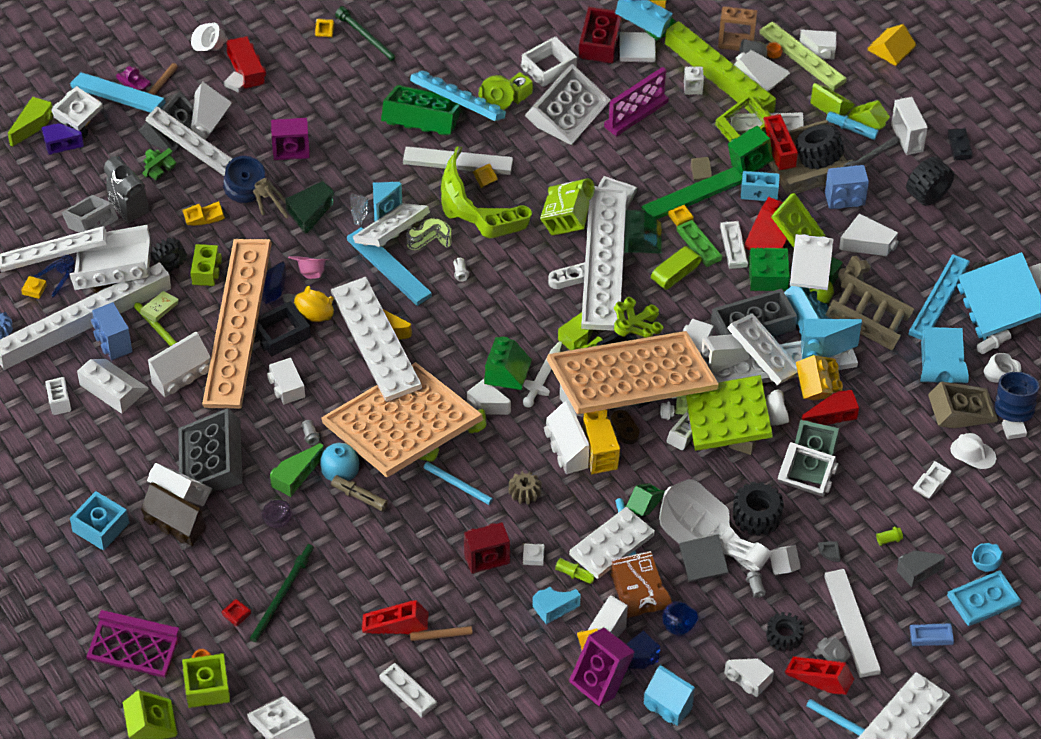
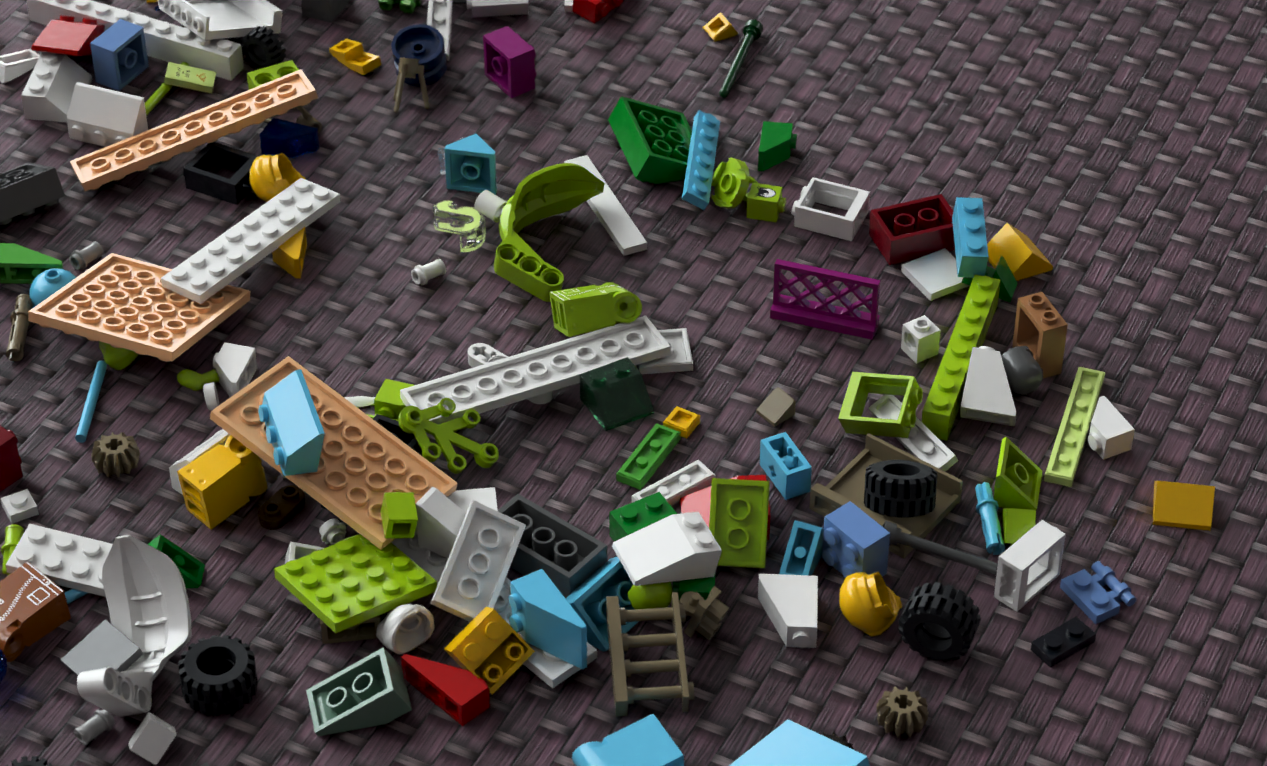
camera: 60 degrees right, 10 degrees down
white brick [267,358,305,405] -> none
clear green slope [285,181,334,234] -> none
bright pink piece [288,256,329,279] -> none
medium azure tile [347,227,432,306] -> none
white plate [353,203,430,247] -> none
yellow plate [473,163,498,188] -> none
green slope [484,337,532,390] -> none
white slope [524,64,610,145] -> none
green tile [642,167,742,222] -> none
lime beam [651,246,702,290] -> none
green brick [728,125,773,176] -> none
red slope [763,114,798,171] -> none
orange plate [767,42,783,58] -> none
white window [778,442,838,497] -> none
medium azure tile [908,254,970,340] -> none
none -> slope [32,15,105,56]
none -> white tile [203,382,219,411]
none -> medium azure slope [258,369,325,476]
none -> lime brick [380,492,418,538]
none -> white piece [474,190,507,222]
none -> green slope [758,121,797,172]
none -> medium azure slope [779,520,824,576]
none -> yellow helmet [839,572,902,637]
none -> dark tan gear [876,686,929,738]
none -> medium blue plate [1060,561,1136,624]

